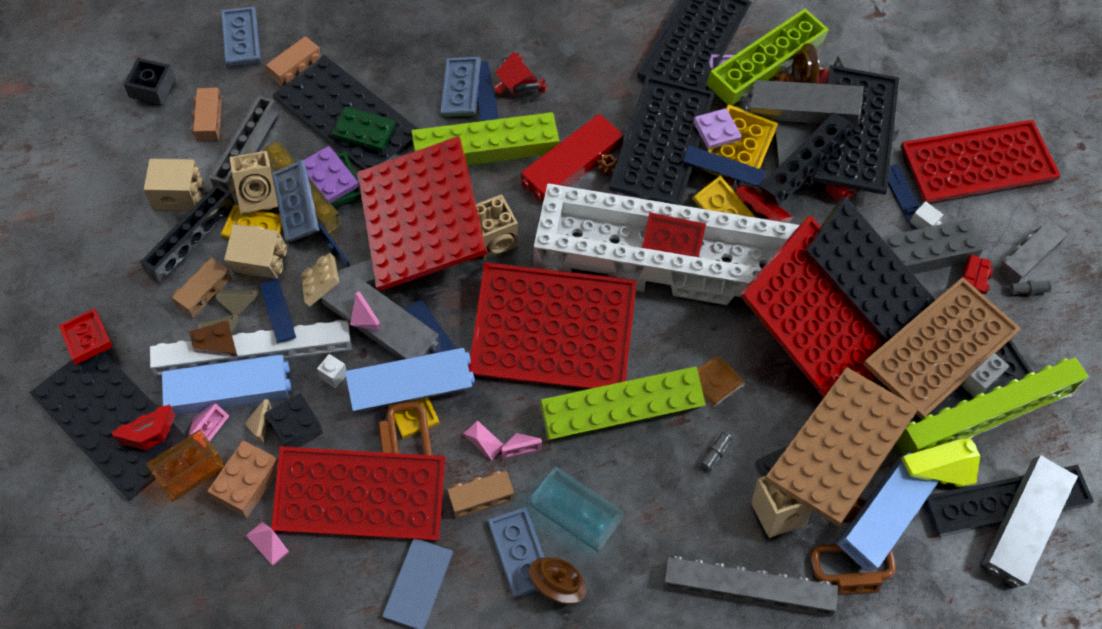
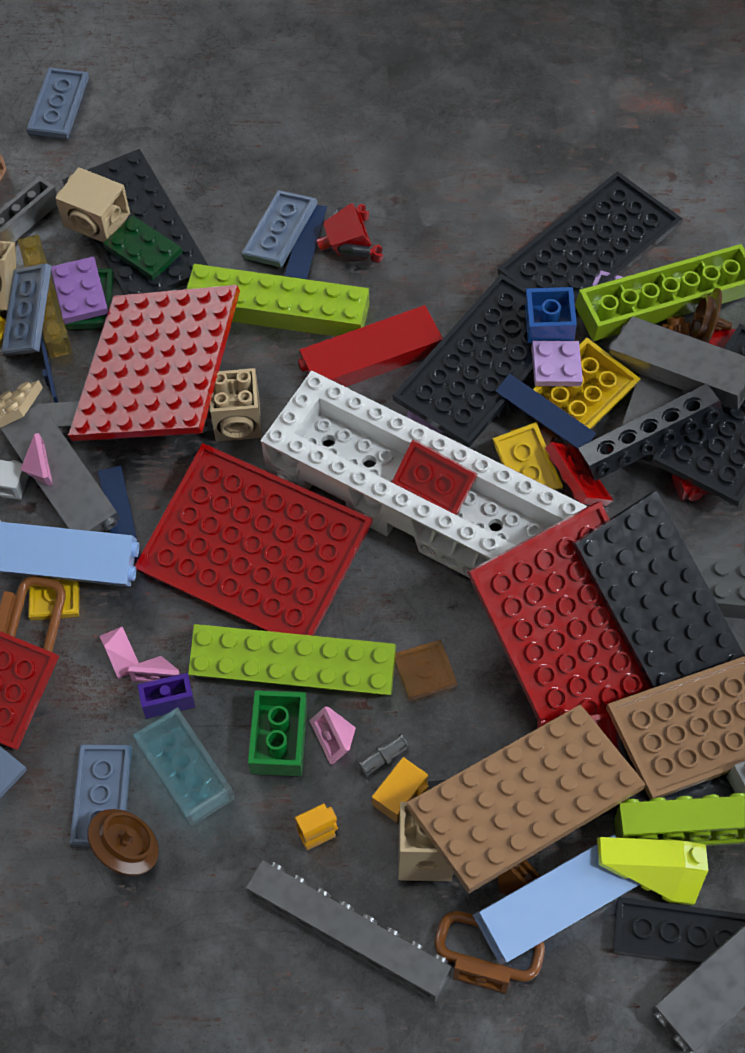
camera: 25 degrees right, 0 degrees up
nougat brick [266,36,321,87] -> none
medium nougat brick [447,471,514,519] -> none
dark orange gear [597,154,618,177] -> none
none -> tan brick [55,167,130,242]
none -> dark purple brick [137,673,196,719]
none -> green brick [248,690,308,776]
none -> light orange brick [294,803,338,851]
none -> bright pink slope [309,707,356,764]
none -> light orange brick [372,757,429,823]
none -> blue brick [525,287,577,343]

